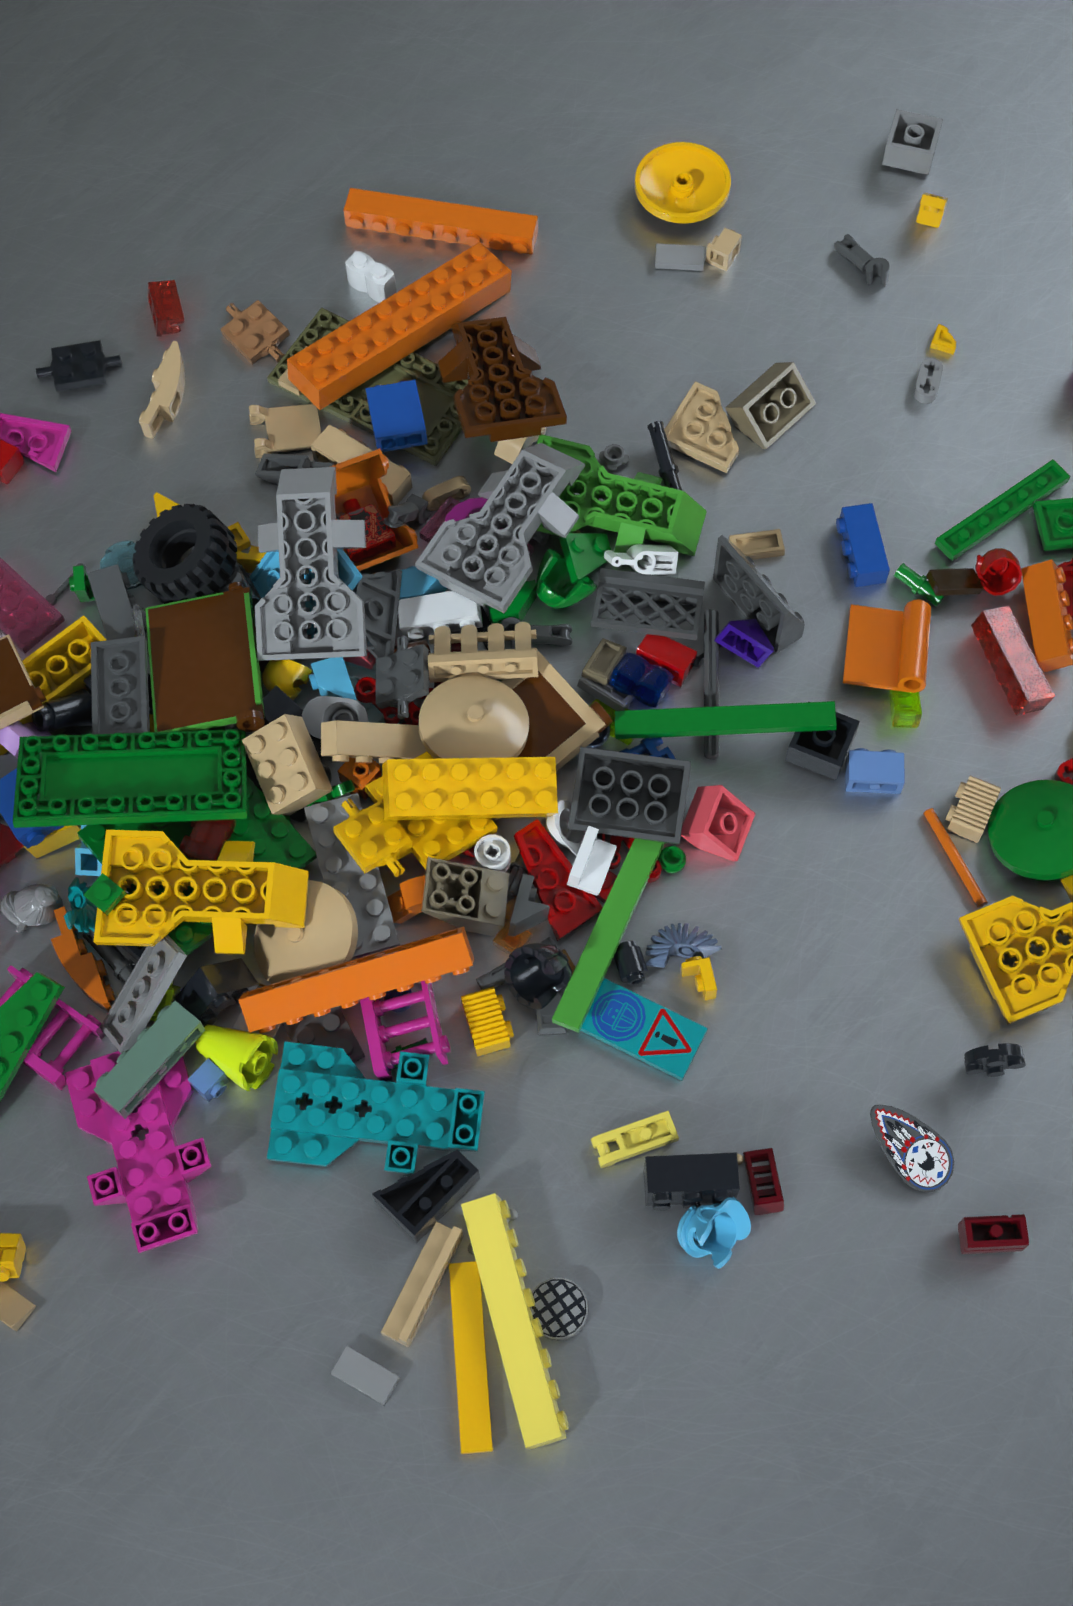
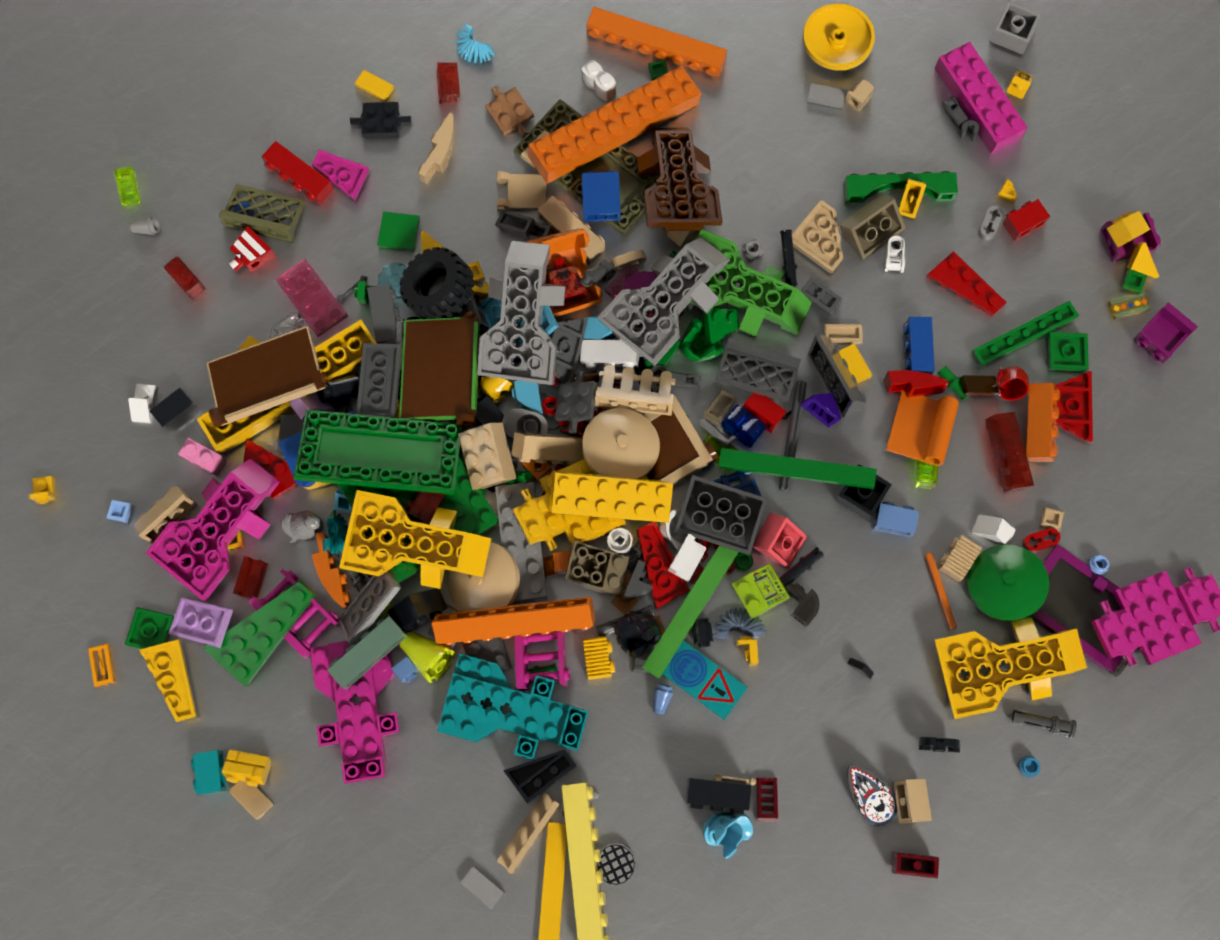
camera: 10 degrees right, 10 degrees up
green plate [83,873,127,915] -> none
light yellow plate [591,1111,679,1168] -> none
white piece [604,544,679,575] -> none
none -> yellow tile [354,70,395,102]
none -> green tile [377,211,420,252]
none -> medium azure hair [456,23,496,63]
none -> green tile [648,60,668,81]
none -> medium blue cone [653,683,673,714]
none -> lime slope [732,563,790,618]
none -> black pin [779,547,824,588]
none -> clear smoke brick [786,582,820,627]
none -> dark grey hinge [801,277,842,314]
none -> yellow tile [839,343,872,384]
none -> green arch [843,171,958,204]
none -> black tile [847,658,874,679]
none -> white piece [883,235,905,273]
none -> red slope [883,370,948,398]
none -> tan brick [893,779,932,824]
none -> yellow slope [898,179,927,219]
none -> red wing [926,251,1007,317]
none -> dark pink brick [935,42,1028,154]
none -> white slope [971,515,1015,545]
none -> red brick [1002,199,1051,241]

